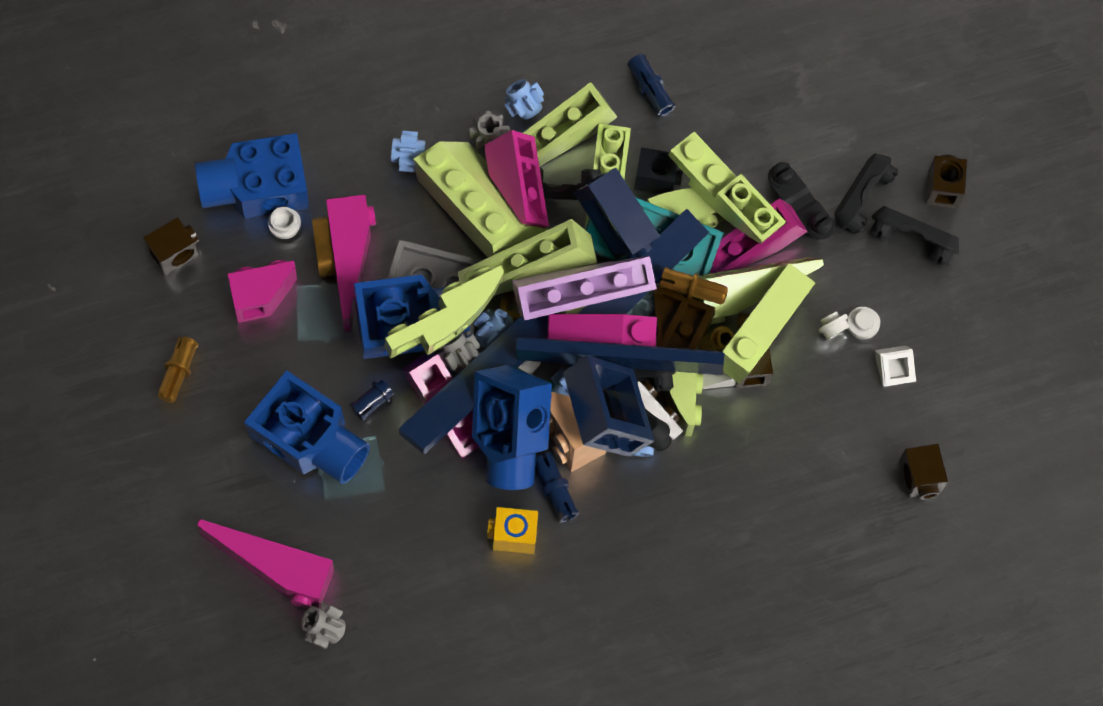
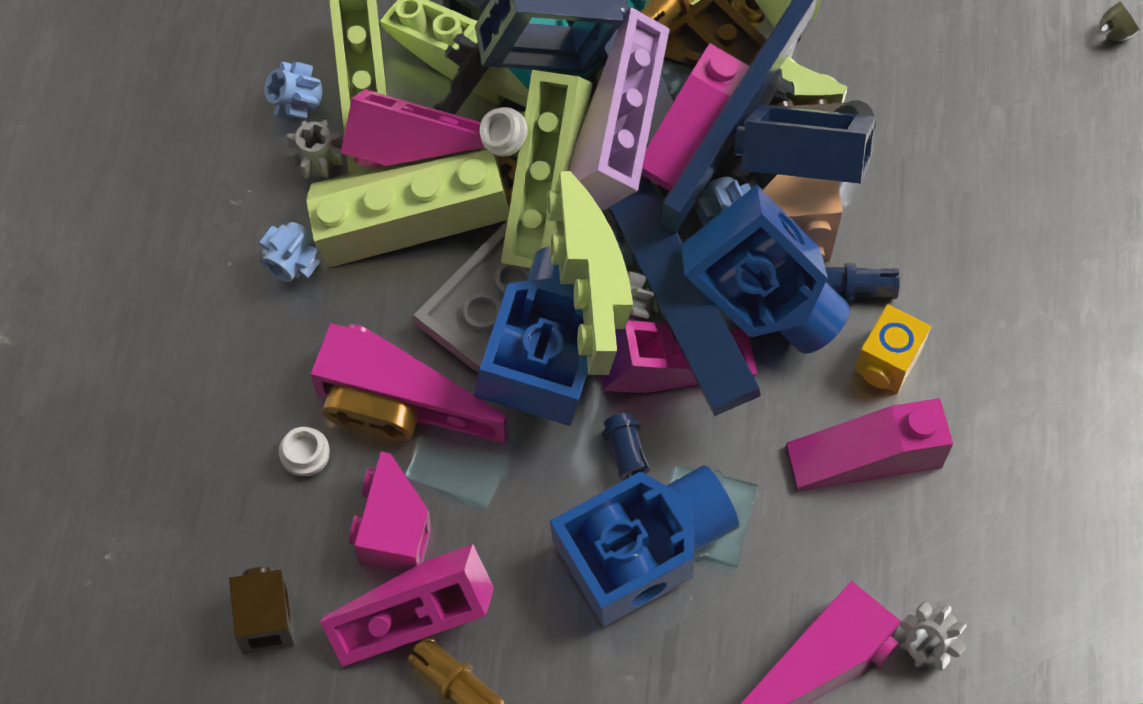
camera: 60 degrees left, 5 degrees down
blue brick [195,133,309,219] -> none
none -> dark pink slope [320,544,494,667]
none -> white plate [480,107,528,157]
none -> dark pink slope [785,398,953,492]
none -> olive hinge [1100,1,1140,41]

